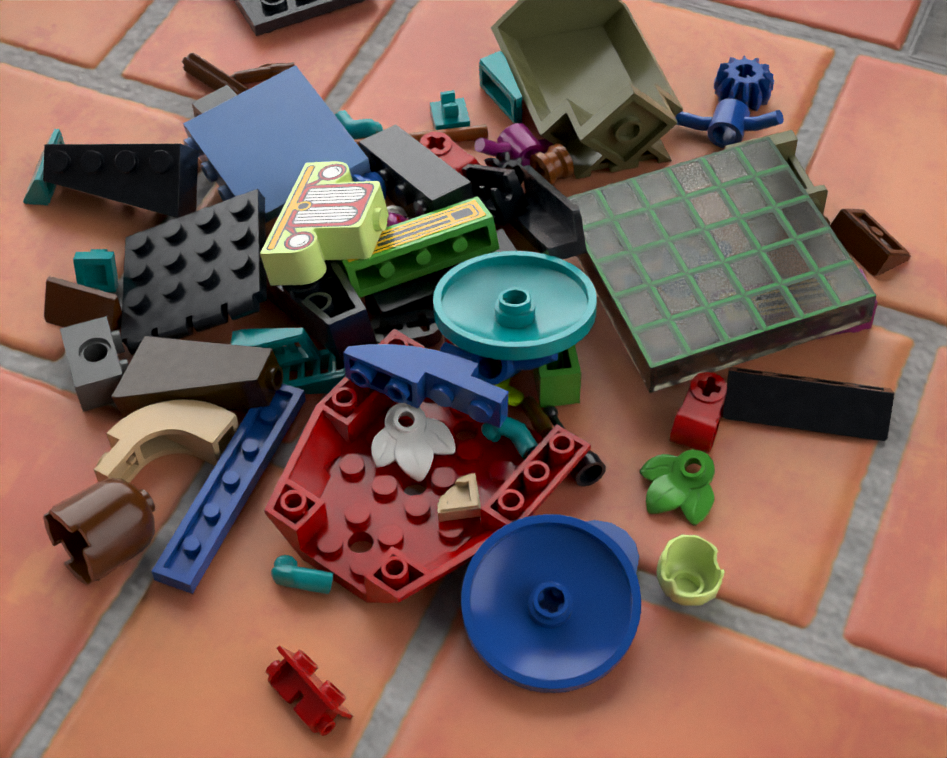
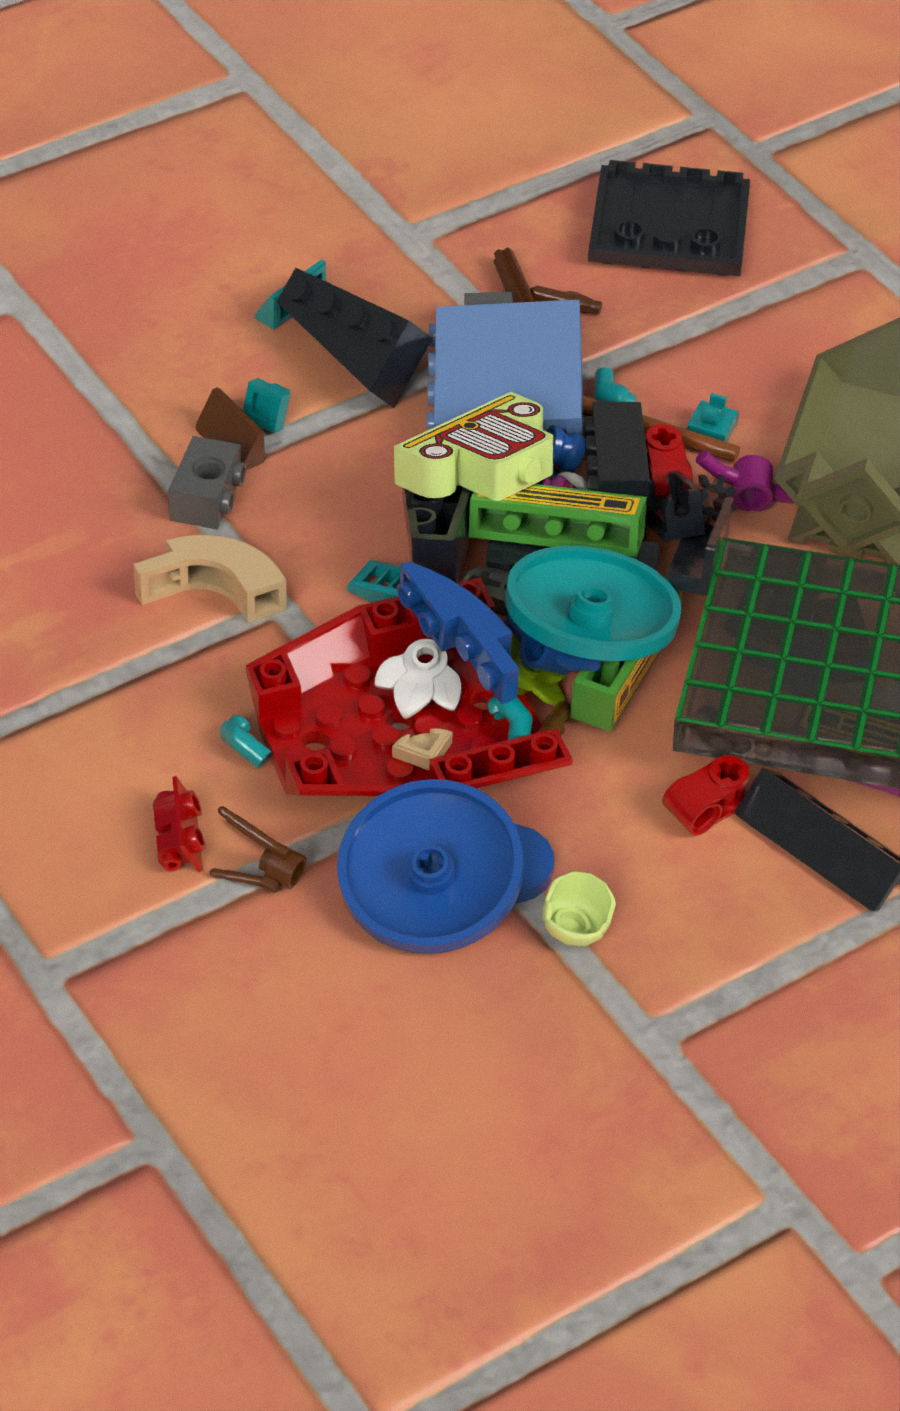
camera: 30 degrees right, 5 degrees down
reddish brown cylinder [43,478,155,585] -> none
slope [111,336,284,418] -> none
black hinge [121,189,267,355] -> none
blue plate [151,384,306,594] -> none
teal slope [231,328,320,367] -> none
teal slope [479,51,522,123] -> none
dark orange wheel [530,143,574,185] -> none
black hinge [543,405,606,486] -> none
bright green plate [640,450,715,526] -> none
none -> reddish brown plant [209,806,307,893]

